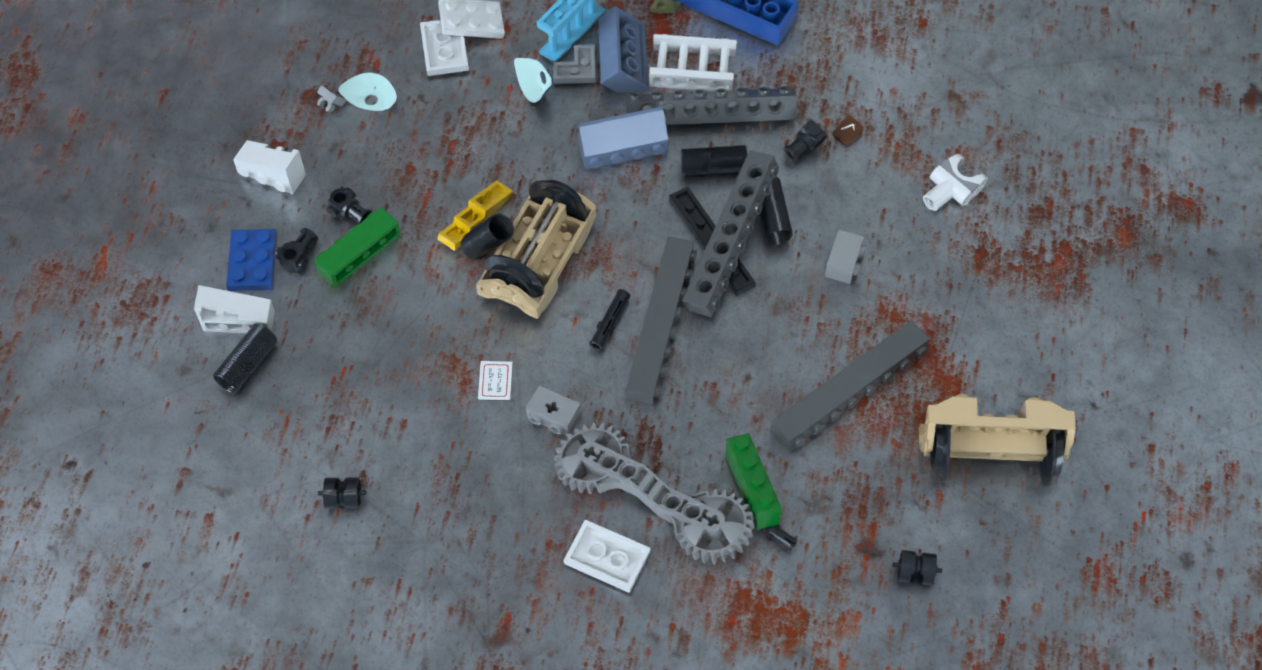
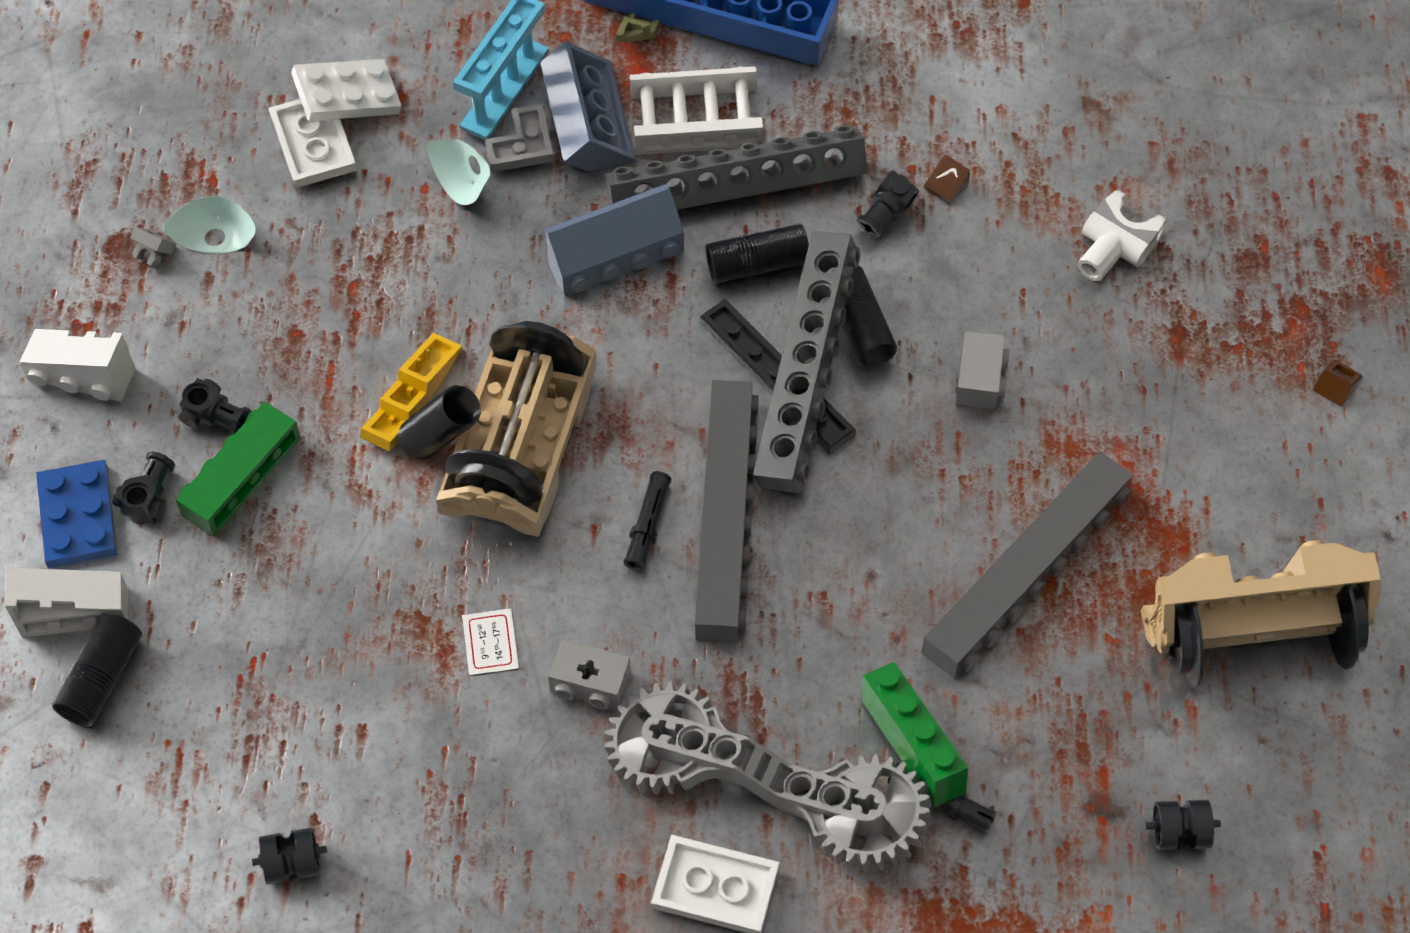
camera: 10 degrees left, 0 degrees up
none -> reddish brown slope [1314,359,1363,406]

